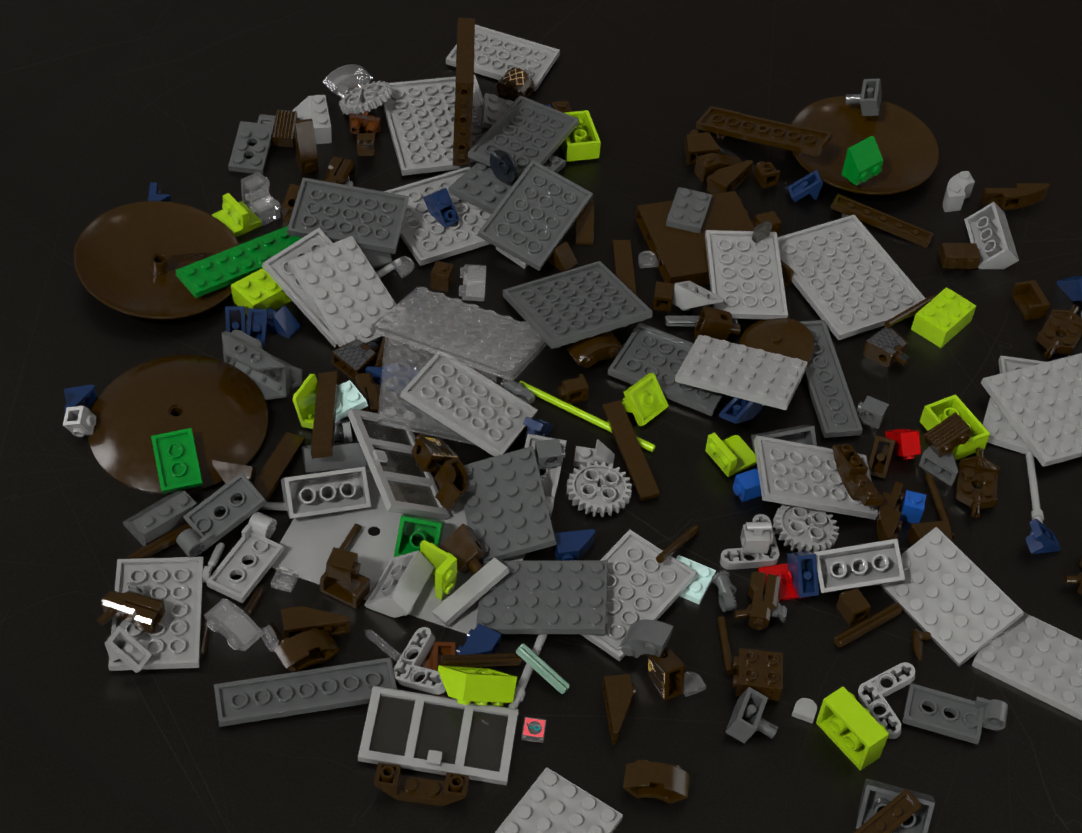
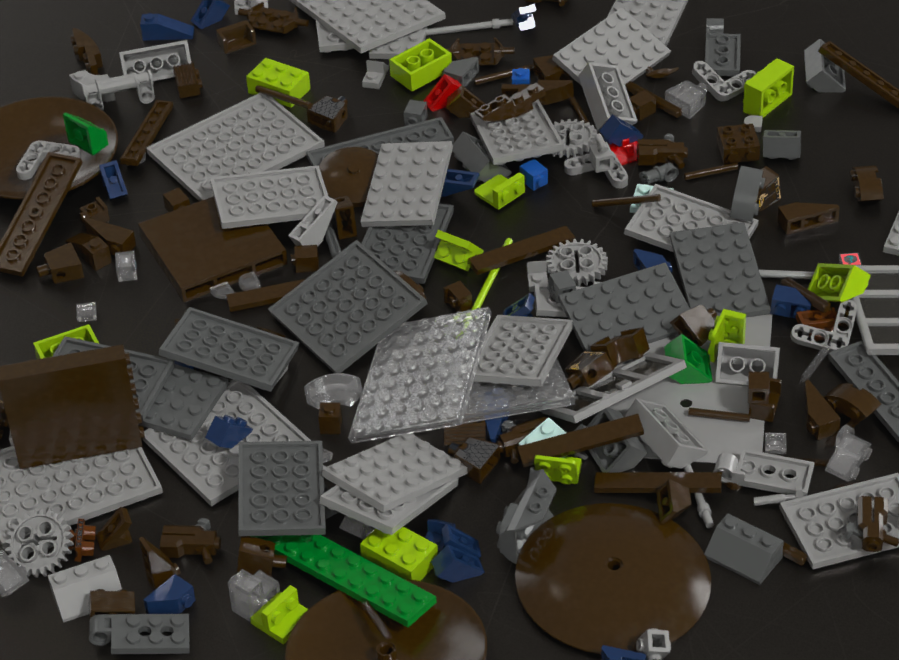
camera: 95 degrees left, 5 degrees down
green plate [151,428,203,494] -> none
dark grey hinge [176,472,267,557] -> none
light grey tile [432,557,509,627] -> none
black dish [490,149,517,183] -> none
sand green axle [516,643,570,694] -> none
dark grey plate [666,187,712,234] -> none
clear smoke tile [752,221,772,244] -> none
dark brown brick [924,412,971,458] -> none
none -> light grey beam [16,141,81,180]
none -> clear tile [76,302,97,322]
none -> light grey piece [81,69,155,111]
none -> clear brick [115,251,137,282]
none -> dark blue slope [140,13,194,41]
none -> dark blue slope [143,574,196,614]
none -> clear tile [210,282,235,299]
none -> light grey slope [362,60,389,89]
none -> clear torso [665,81,708,119]

